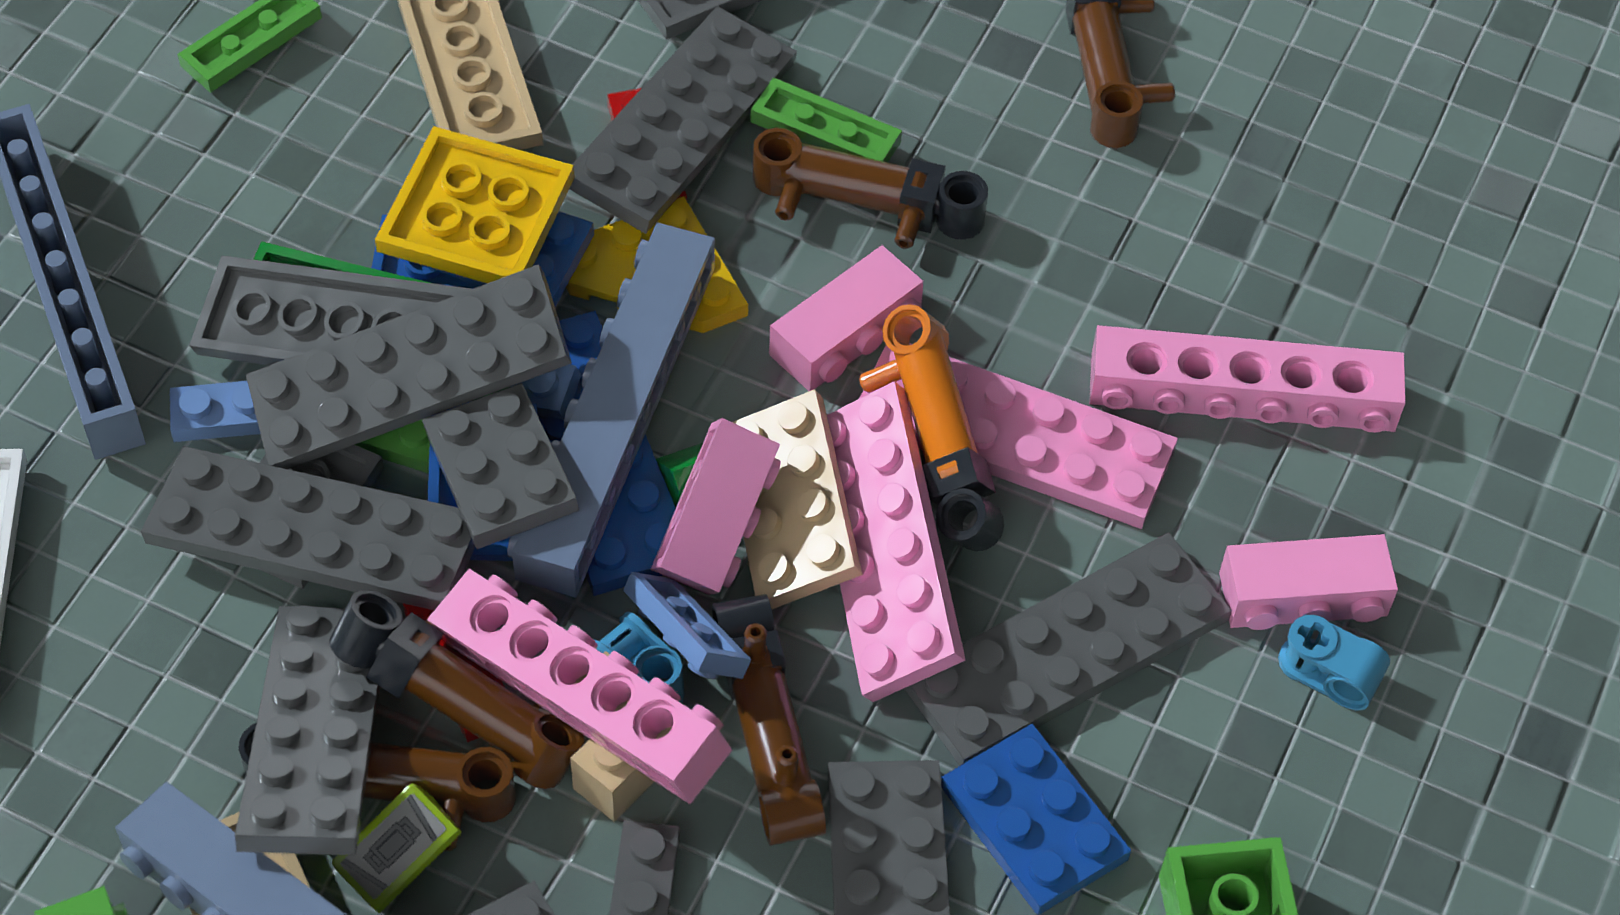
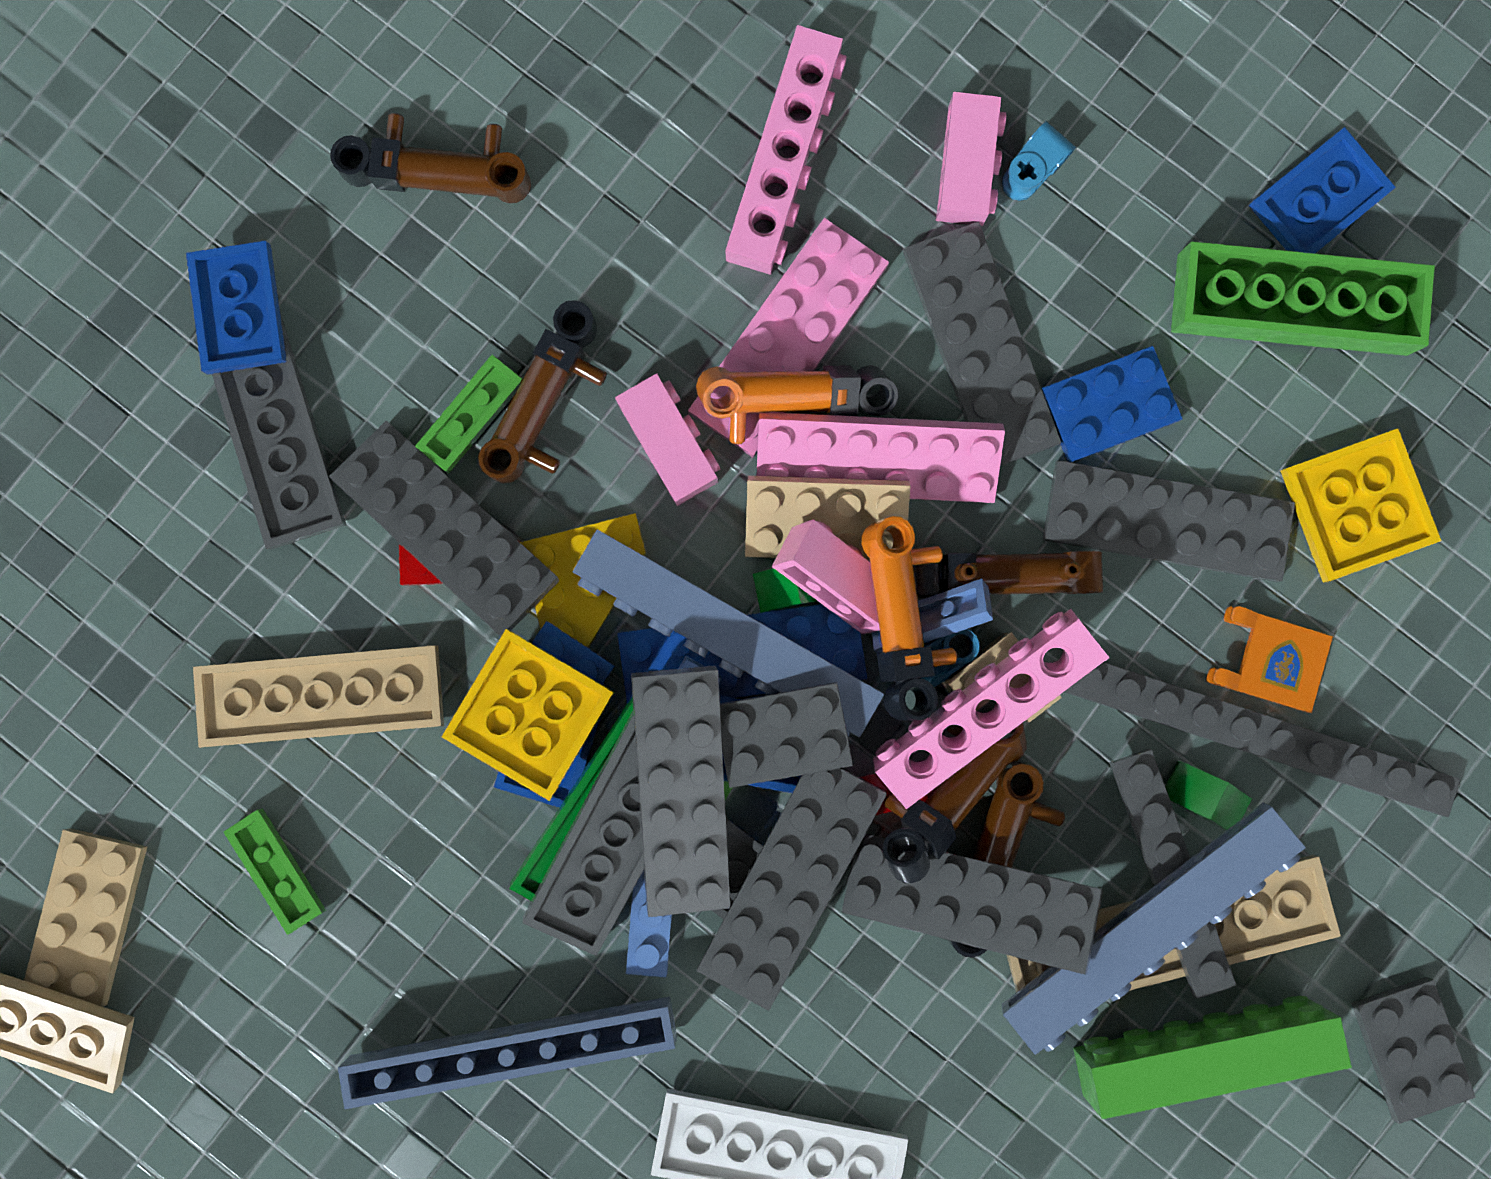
camera: 75 degrees left, 30 degrees up
slope [331,784,462,913] -> none
none -> orange piece [861,516,957,721]

